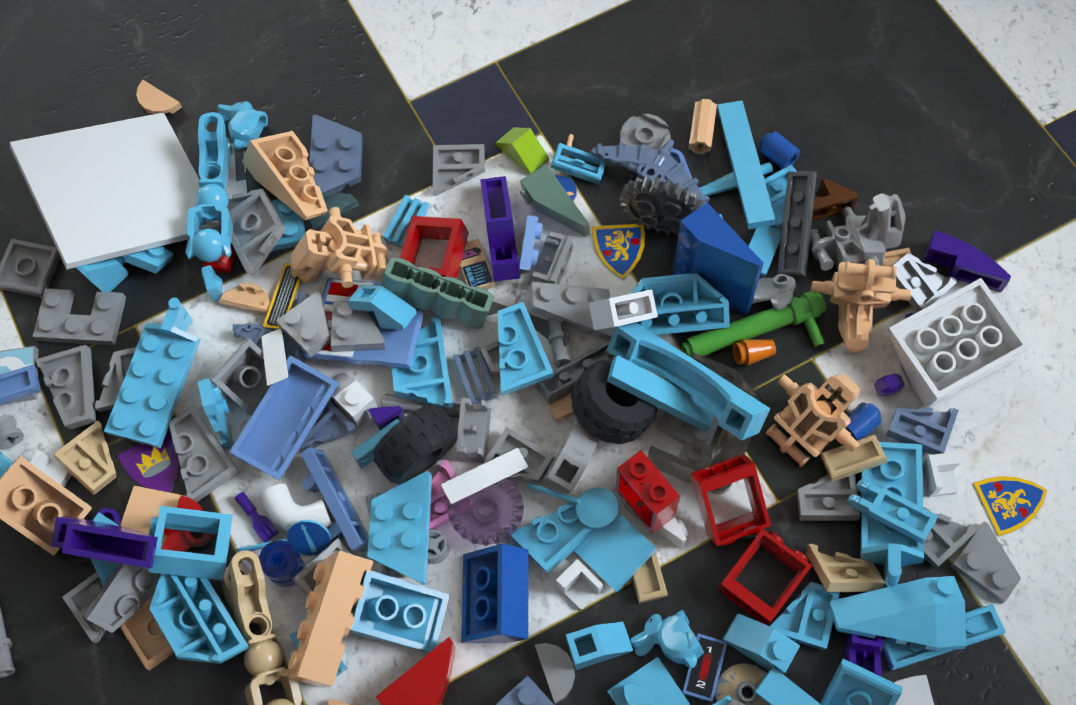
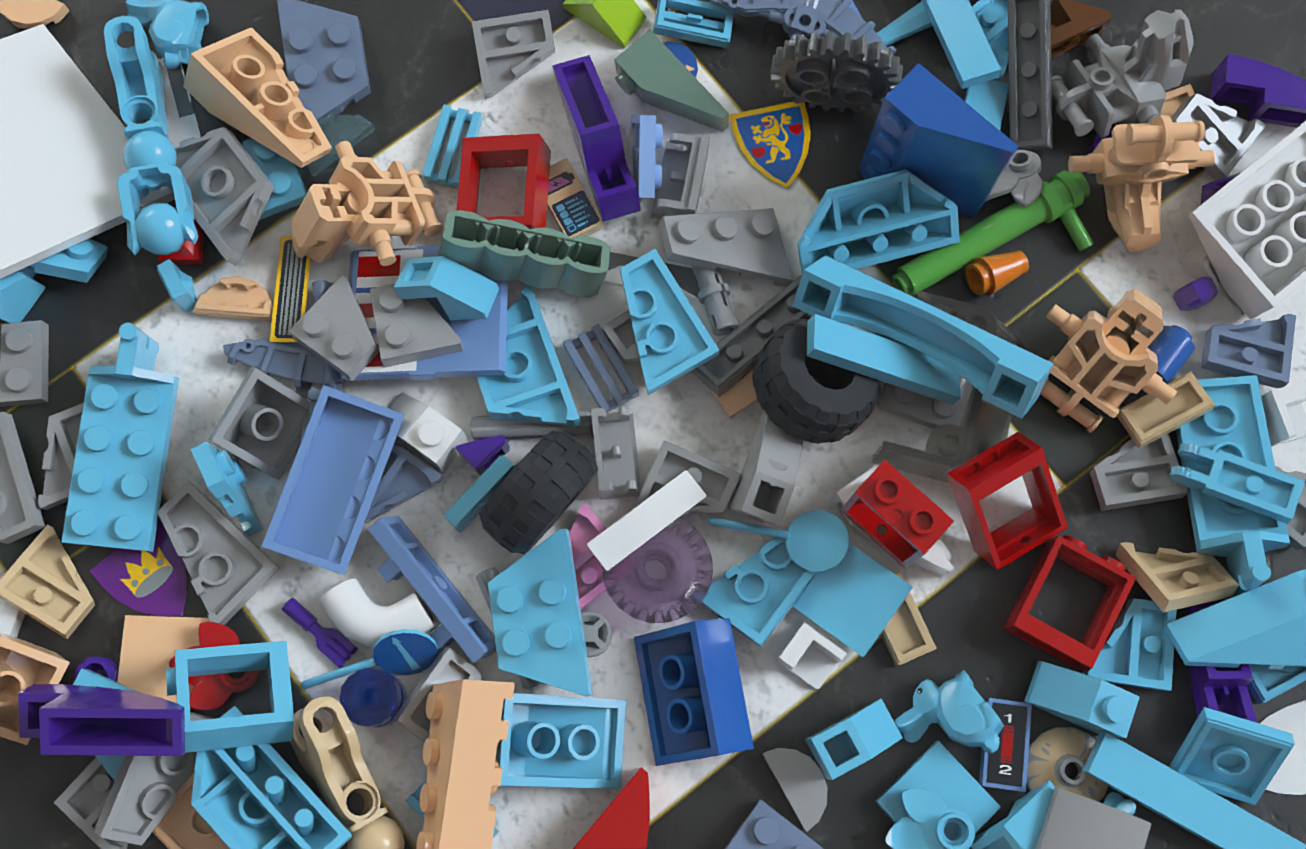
camera: 15 degrees left, 10 degrees up
white sticker [261,328,288,386] -> none
white slope [588,290,658,330] -> none

